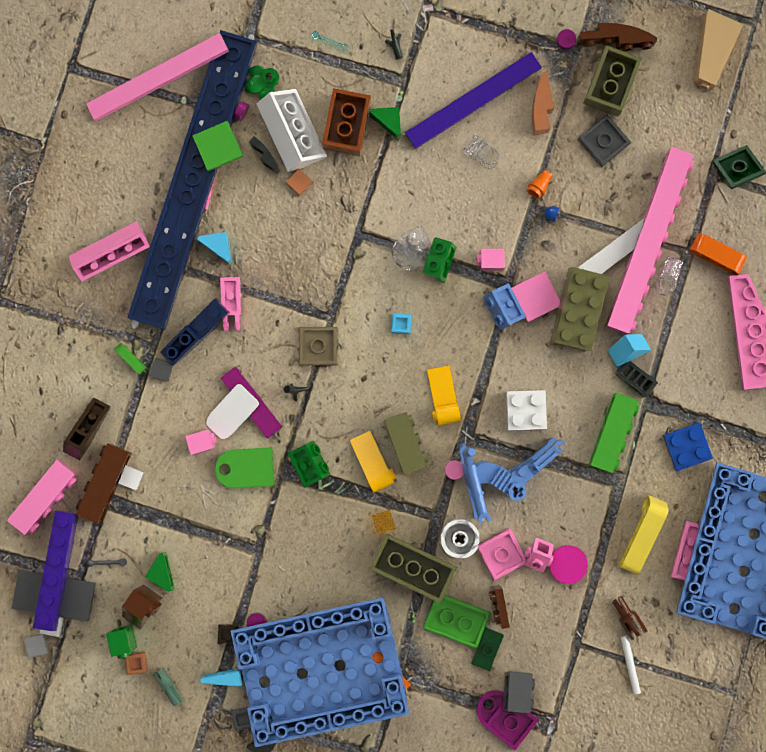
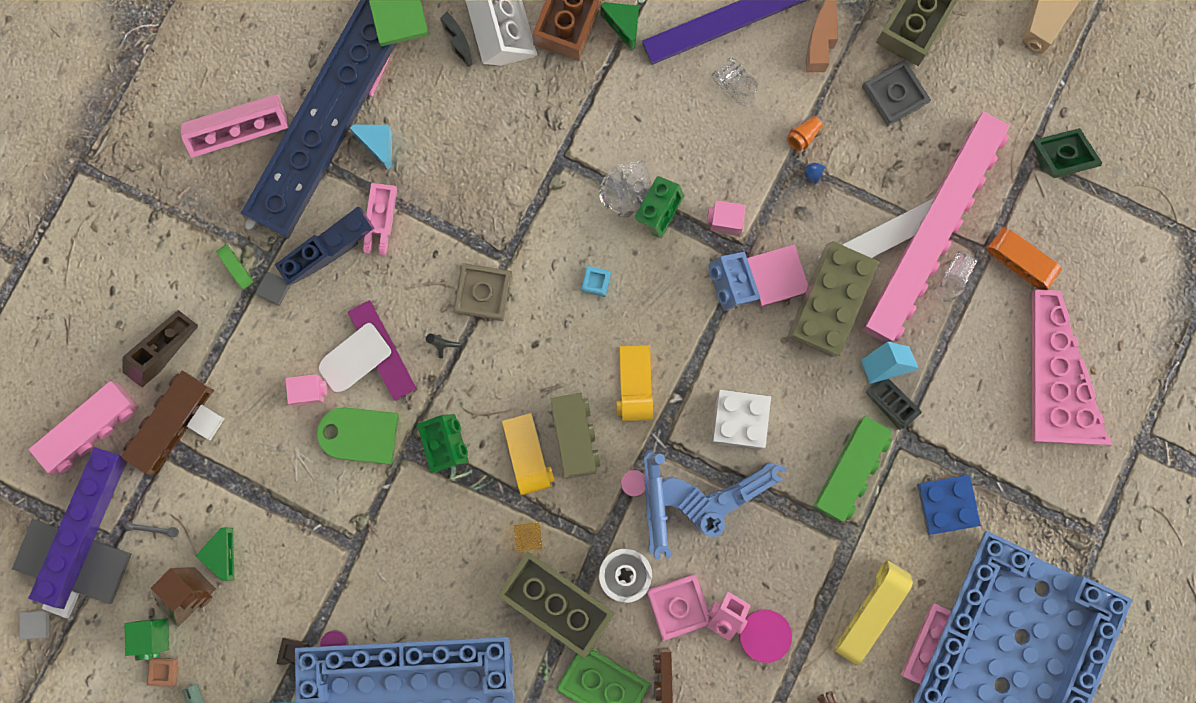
camera: 10 degrees right, 5 degrees down
nougat tile [286,169,313,196] -> none

